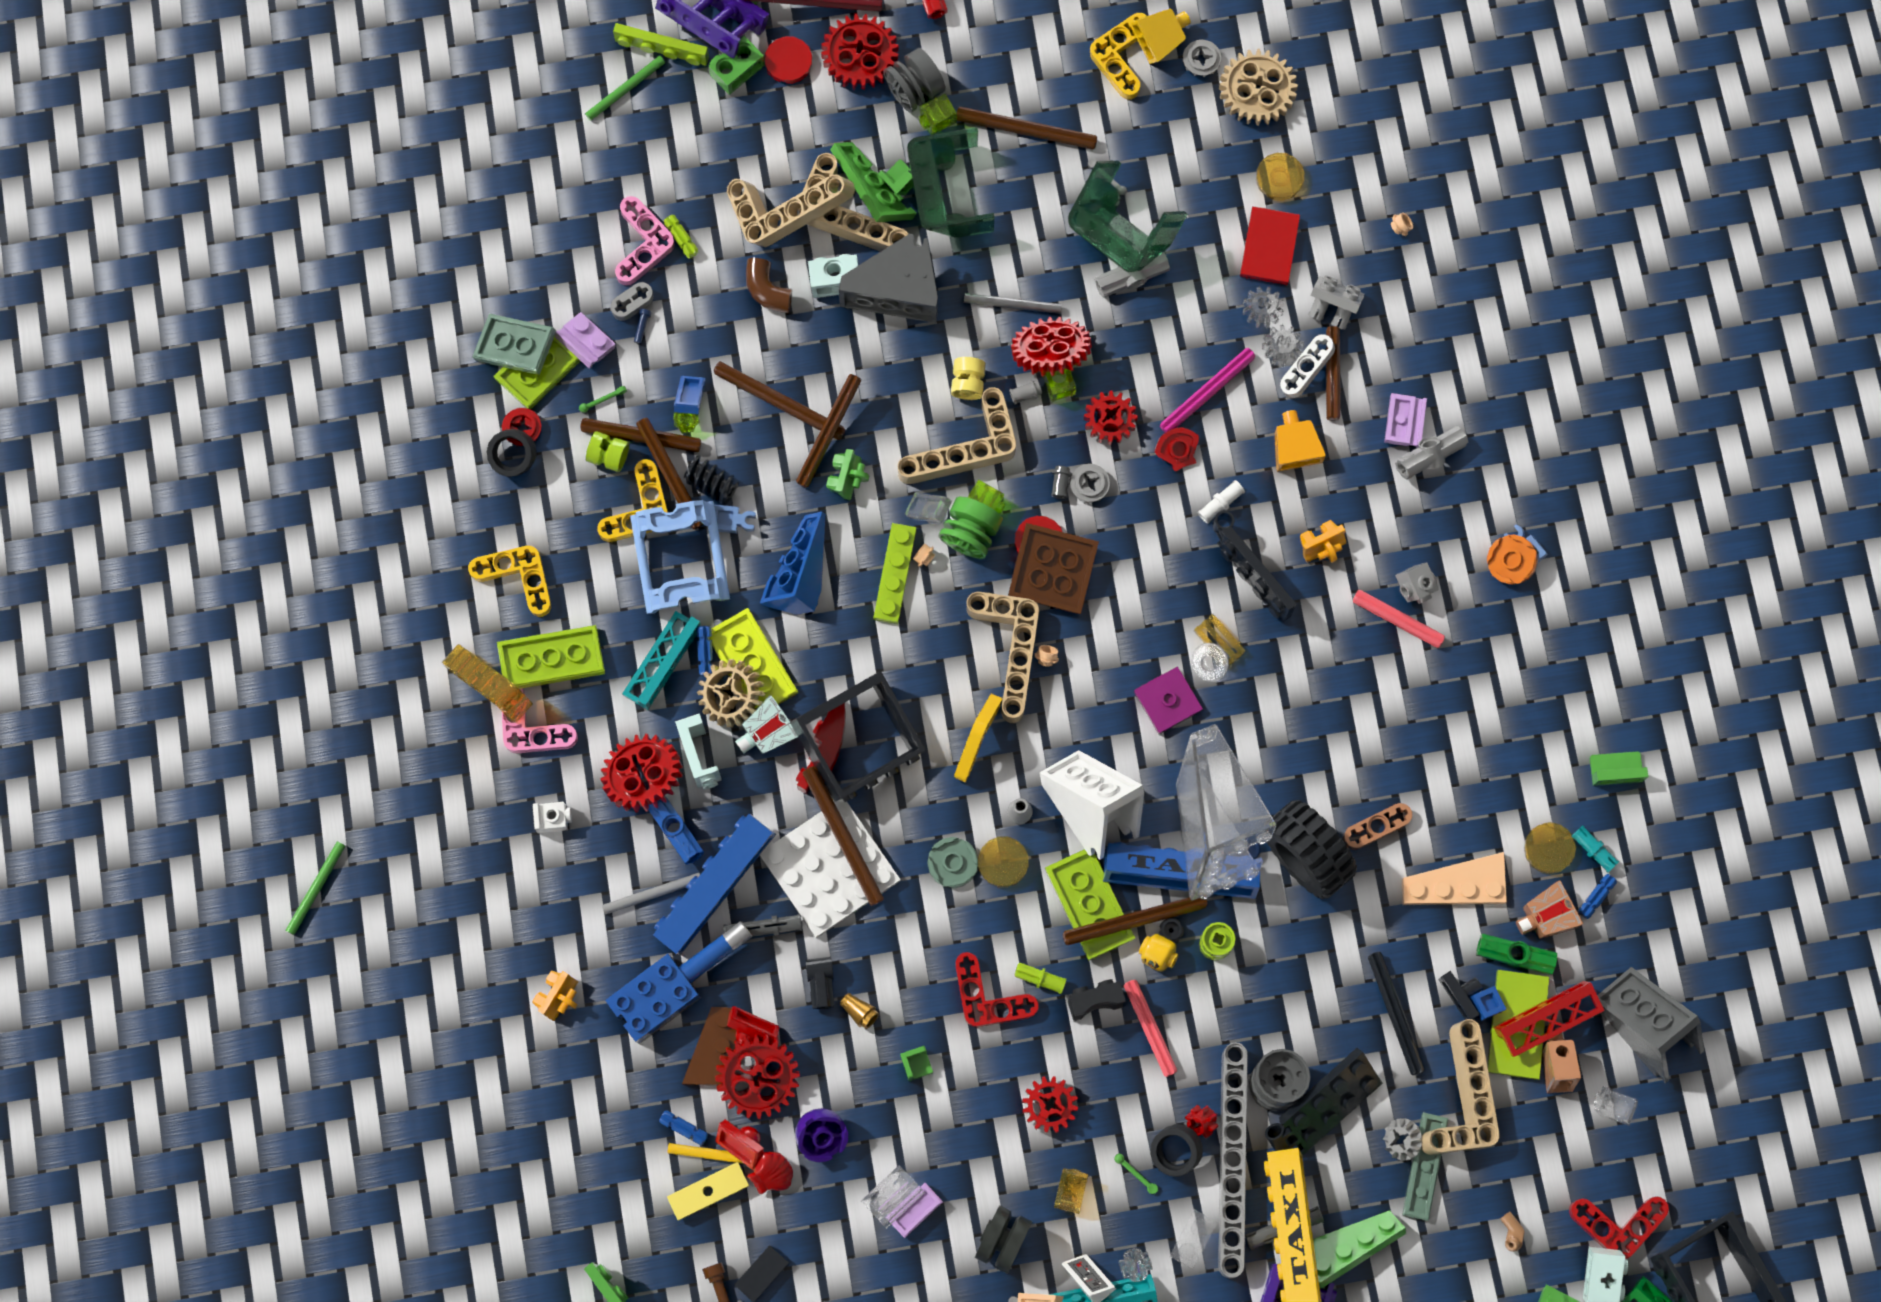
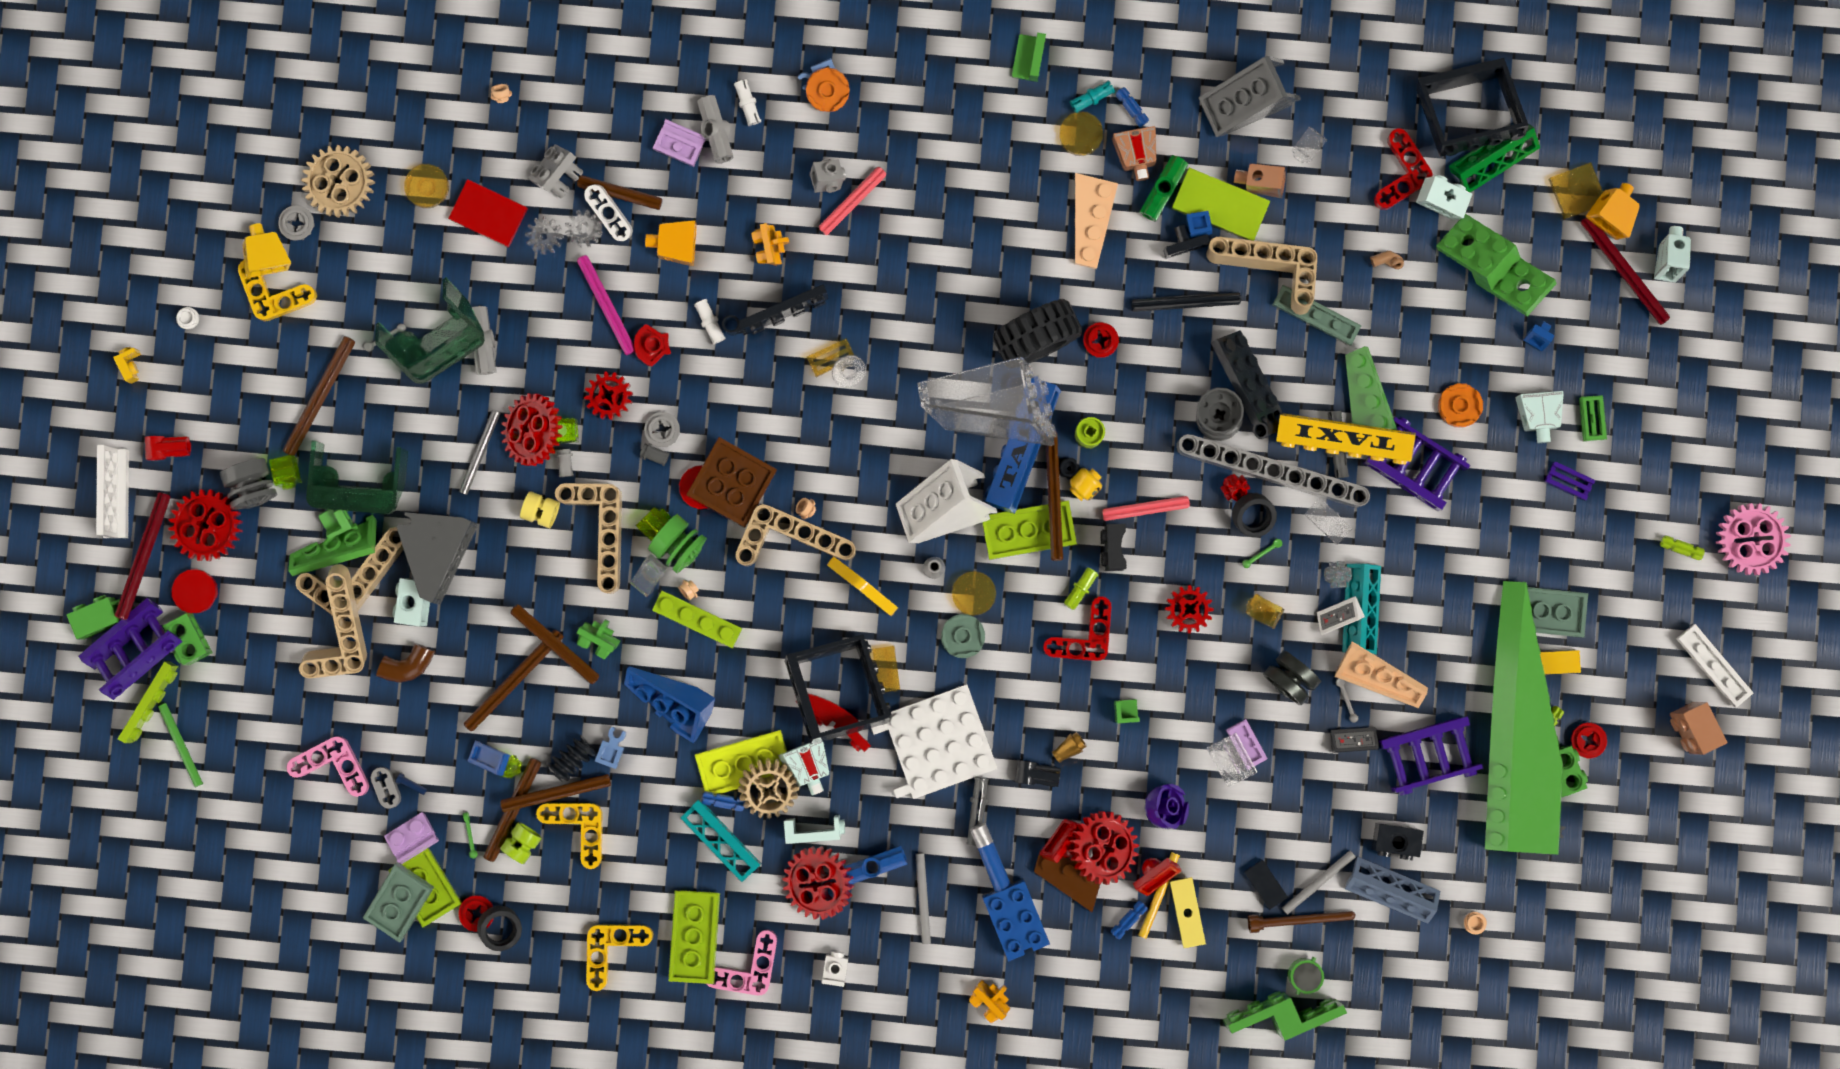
camera: 75 degrees left, 10 degrees up
clear yellow beam [442,644,533,723] -> none
light blue piece [630,500,730,614] -> none
blue brick [653,814,776,955] -> none
lime axle [664,214,698,258] -> none
red animal [747,1152,793,1194] -> none
reddish brown axle [803,766,883,906] -> none
magenta plate [1134,666,1203,735] -> none
nougat beam [1343,803,1412,850] -> none
light grey gear [1382,1118,1422,1161] -> none
red fence [1493,981,1605,1057] -> none
none -> white pin [734,79,761,126]
none -> clear yellow tile [872,646,900,692]
none -> red gear [1083,322,1119,358]

